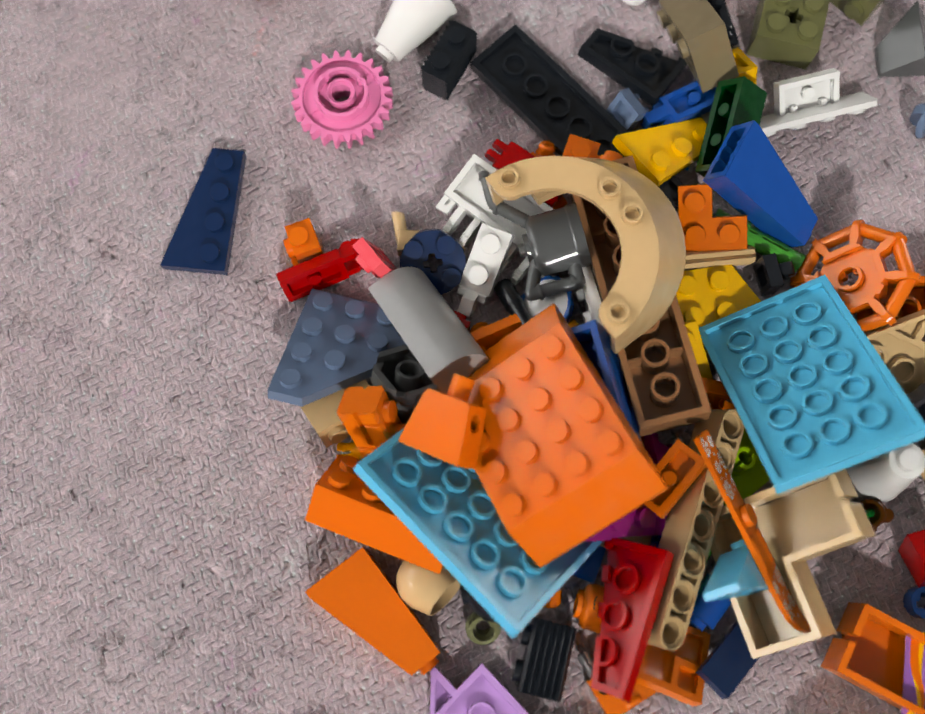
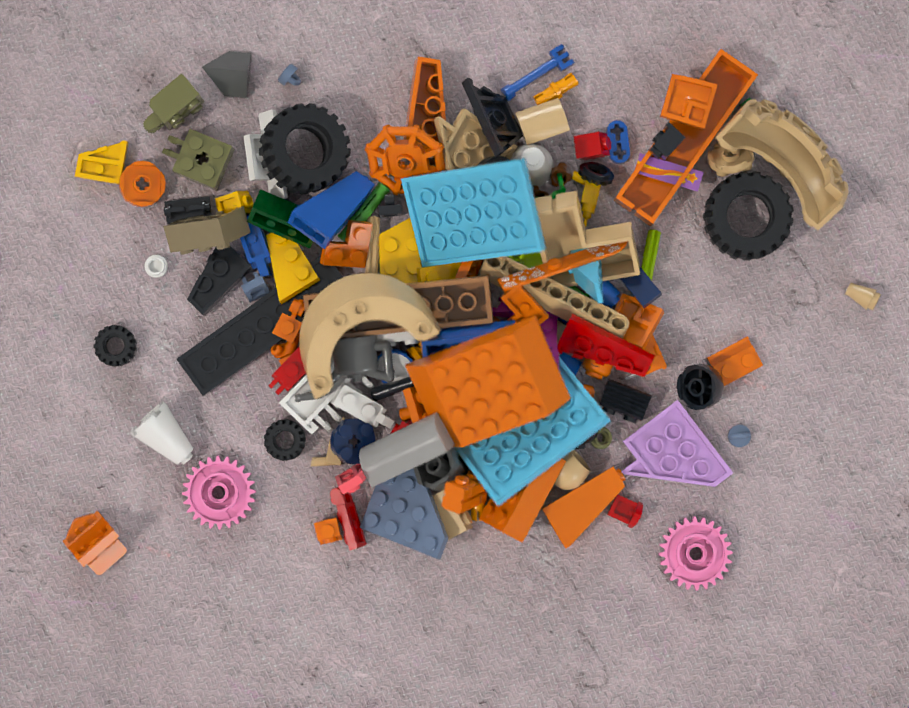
camera: 85 degrees left, 10 degrees up
dark blue wing [160,148,247,275] -> none
orange torso [399,373,487,469] -> none
black brick [421,20,477,100] -> none
none -> black tyre [259,103,351,194]
none -> black tyre [264,419,306,461]
none -> yellow piece [572,170,601,228]
none -> black gear [578,162,614,186]
none -> red tile [607,495,643,528]
none -> lime axle [641,229,661,281]

